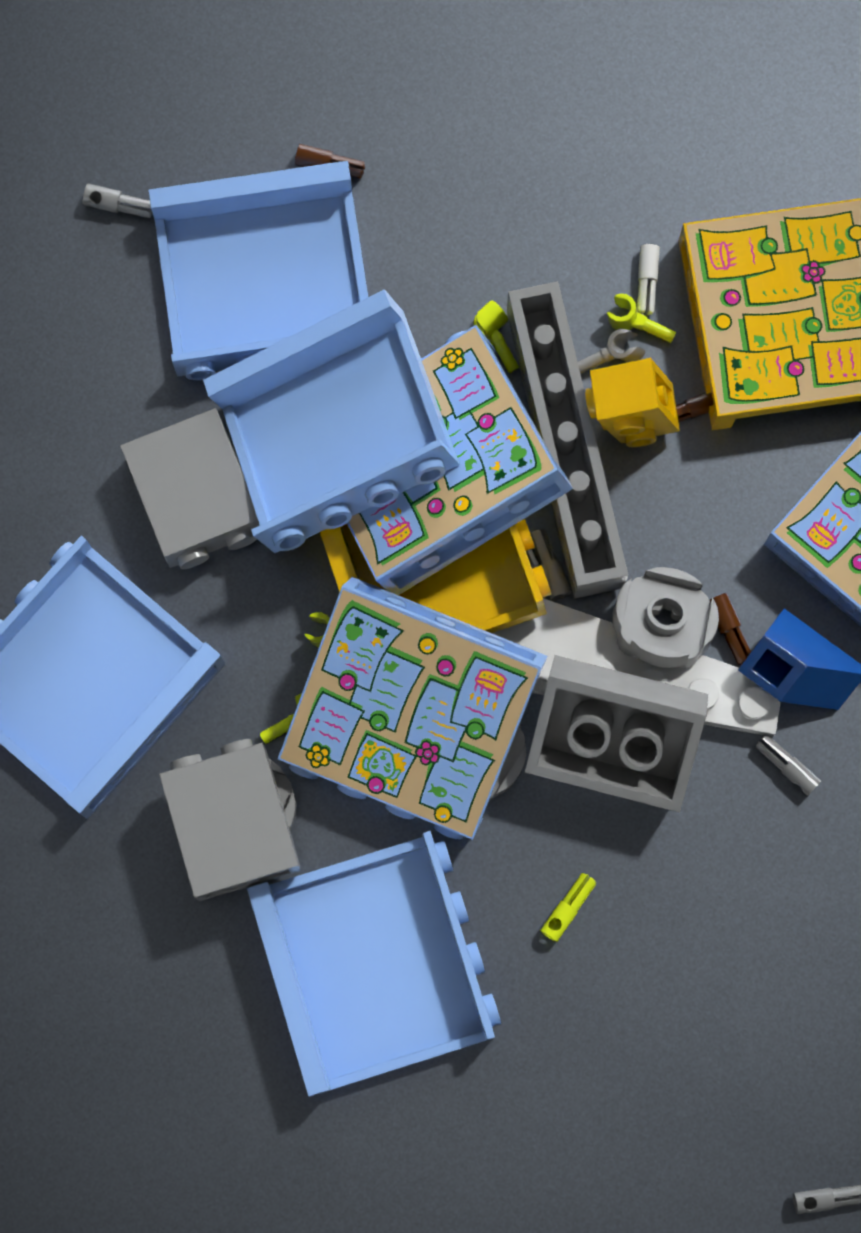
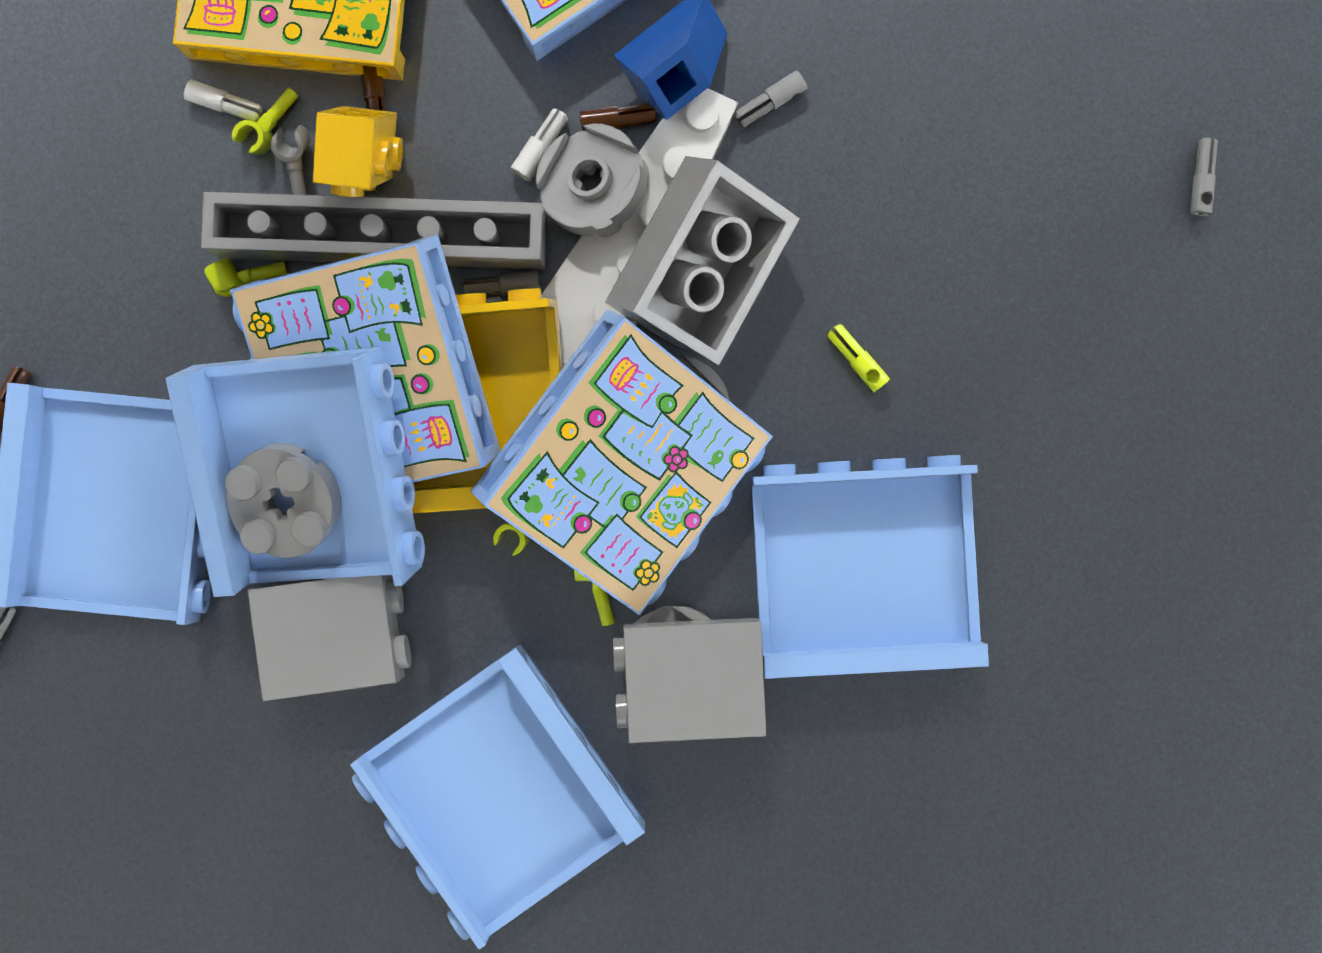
camera: 75 degrees left, 10 degrees up
none -> light grey plate [225,443,341,558]
none -> white pin [510,108,568,182]

